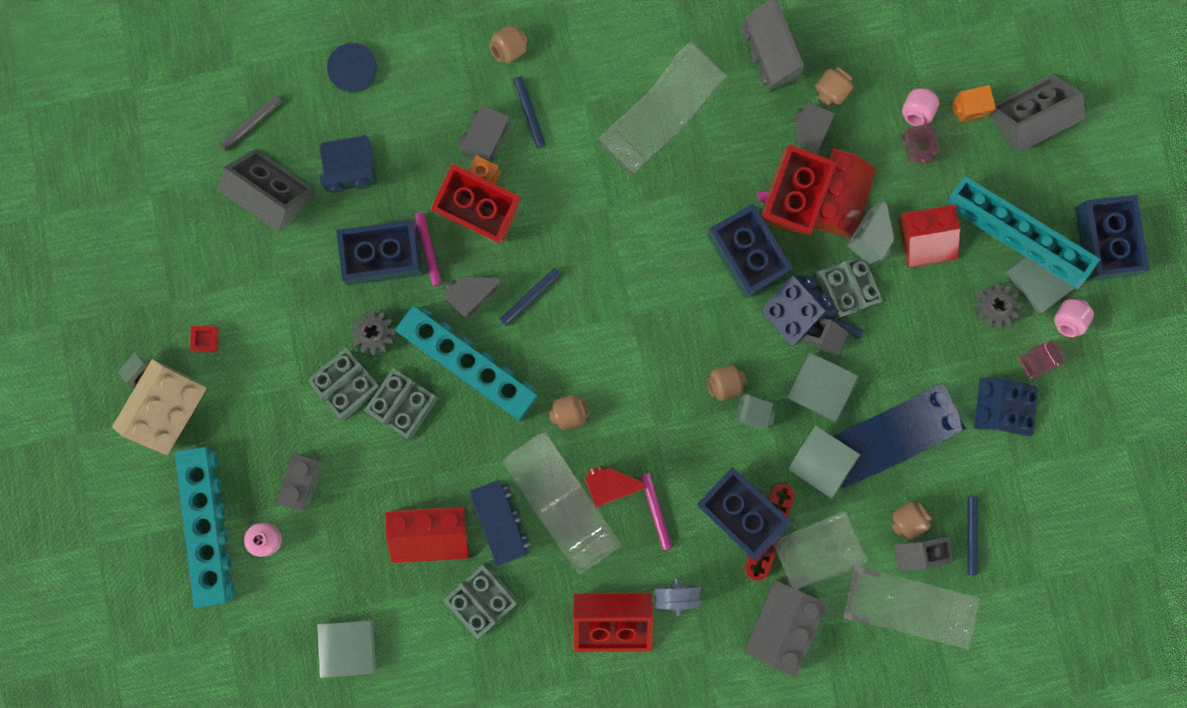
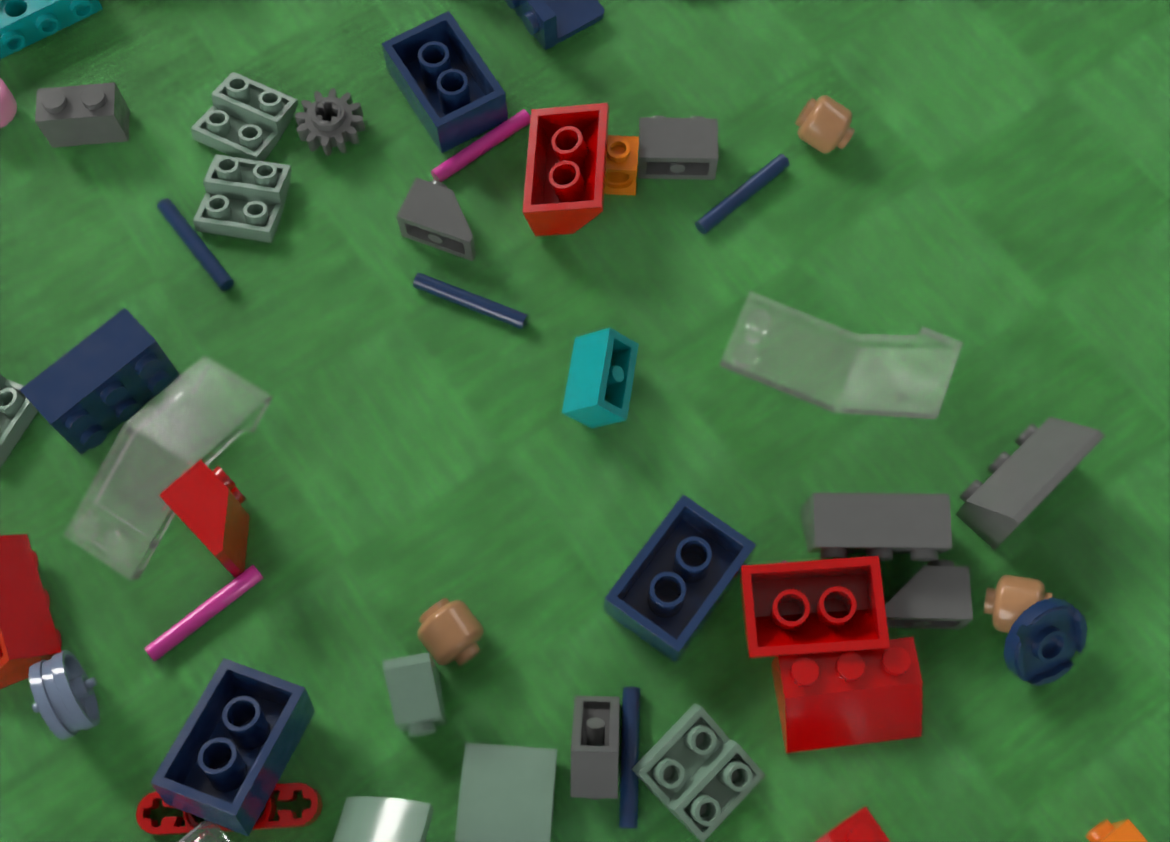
camera: 65 degrees right, 15 degrees down
red slope [385,507,469,563] -> none
teal brick [395,306,538,422] -> none
medium nougat head [550,394,590,431] -> none
dark blue bracket [762,275,839,345] -> none
sand green slope [847,201,894,264] -> none
bright pink head [902,88,939,127] -> none
clear pink brick [902,122,940,165] -> none
none -> dark blue bar [157,198,234,291]
none -> teal brick [562,327,639,428]
none -> dark grey slope [800,493,952,561]
none -> dark blue tile [1004,598,1088,686]

